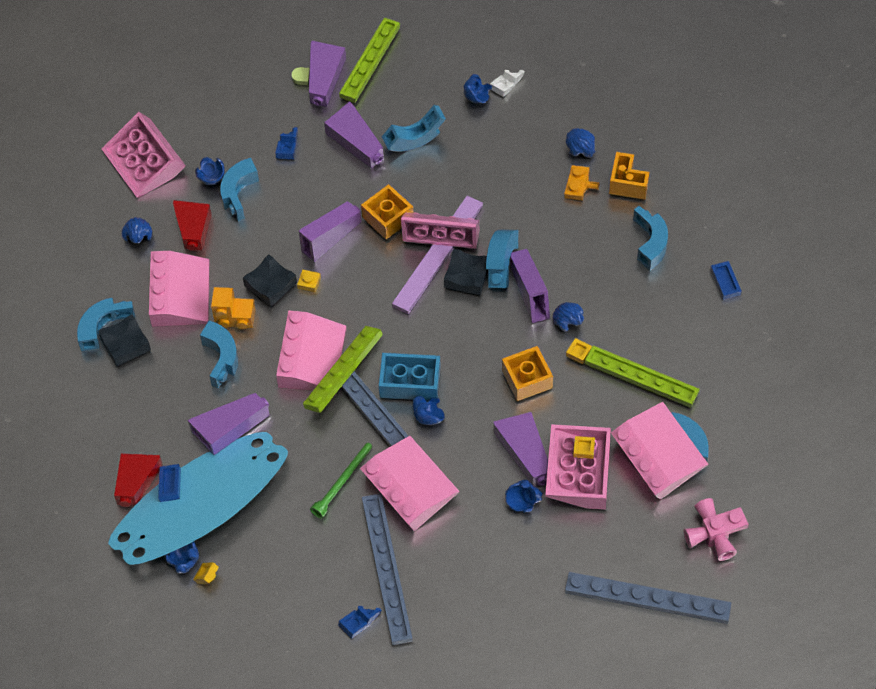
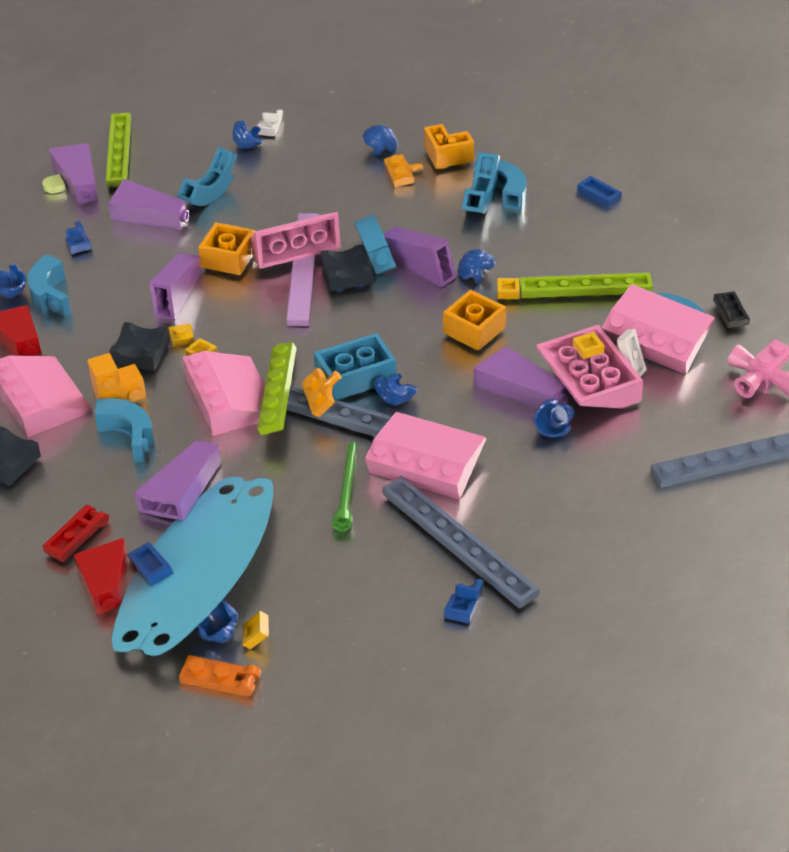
camera: 30 degrees left, 15 degrees down
none -> red plate [42,504,109,562]
none -> orange plate [179,655,261,697]
none -> yellow plate [185,338,218,356]
none -> light orange plate [301,368,342,418]
none -> dark azure arch [462,152,500,214]
none -> white plate [617,329,647,377]
none -> black plate [713,291,750,328]

